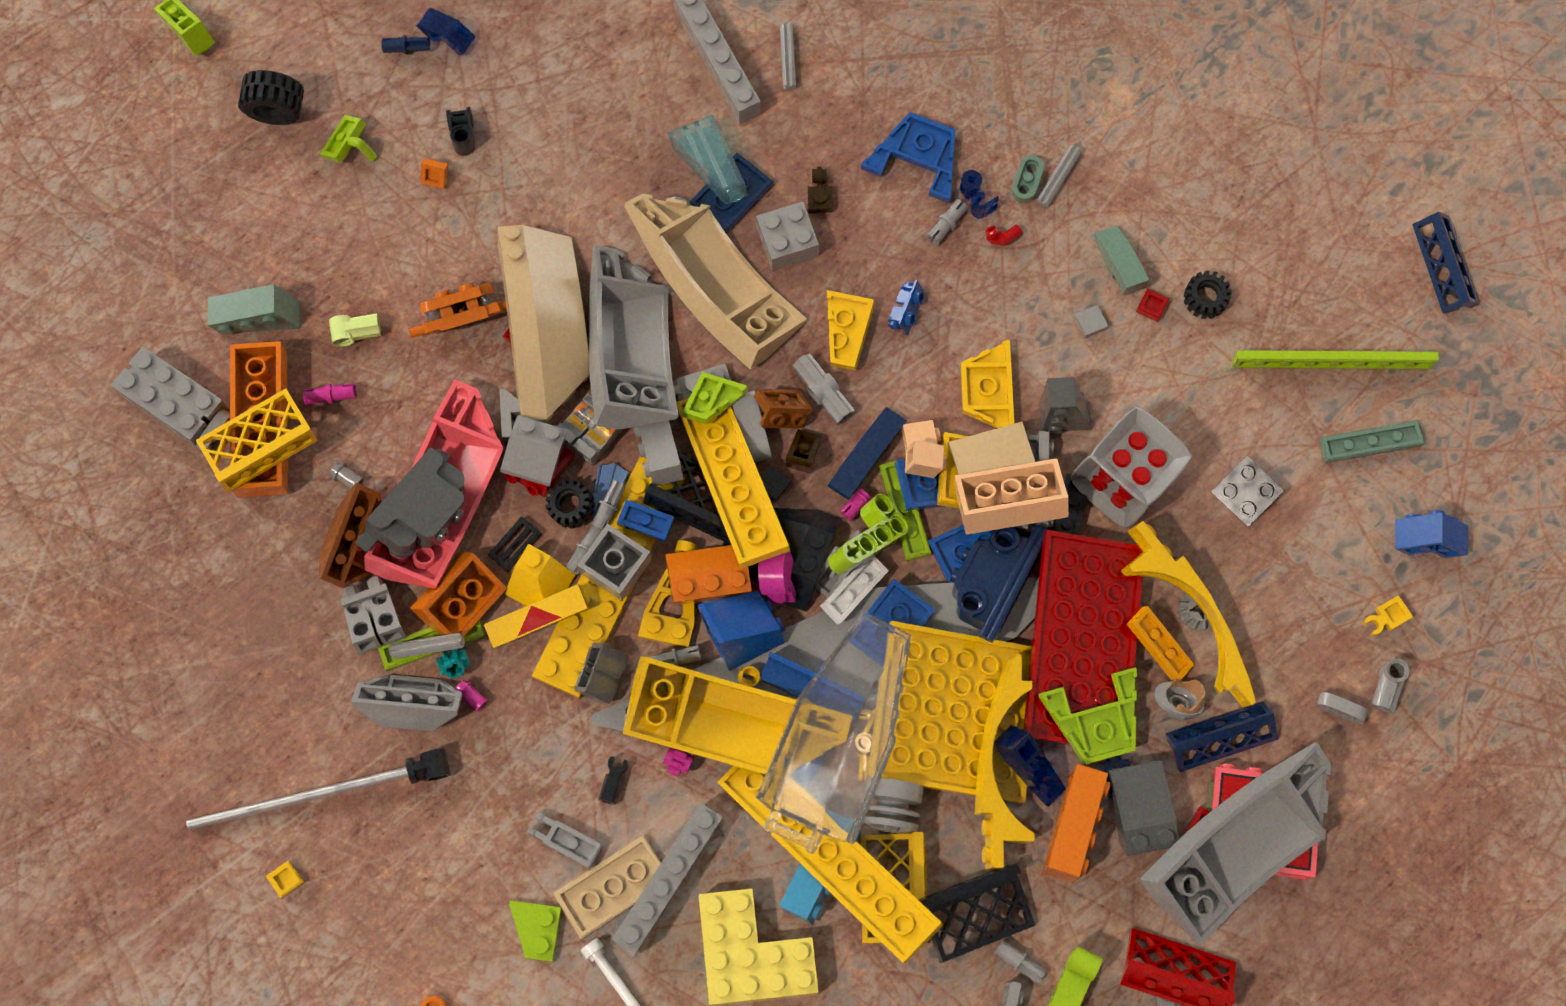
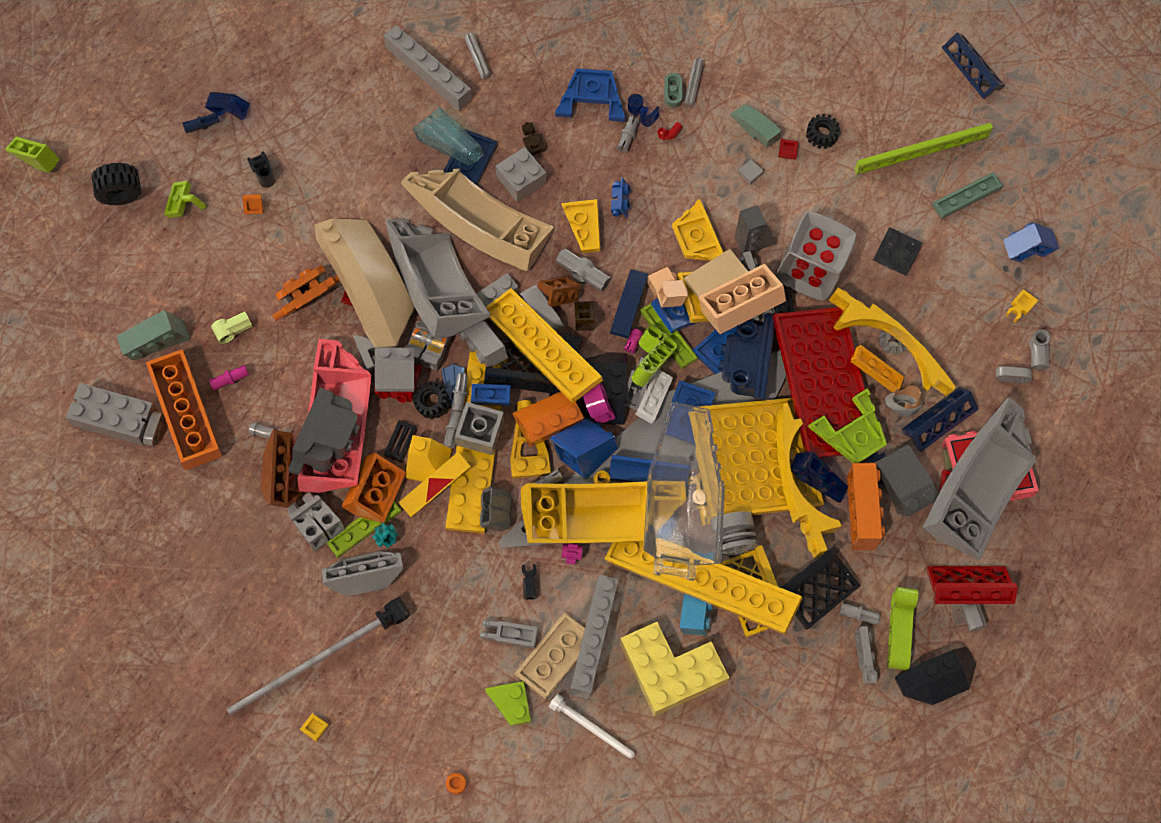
camera: 20 degrees left, 5 degrees down
yellow fence [196,388,318,493] -> none
light grey axle [389,633,465,659] -> none
dark pink pin [455,679,488,712] -> none
lime wing [682,372,748,425] -> none

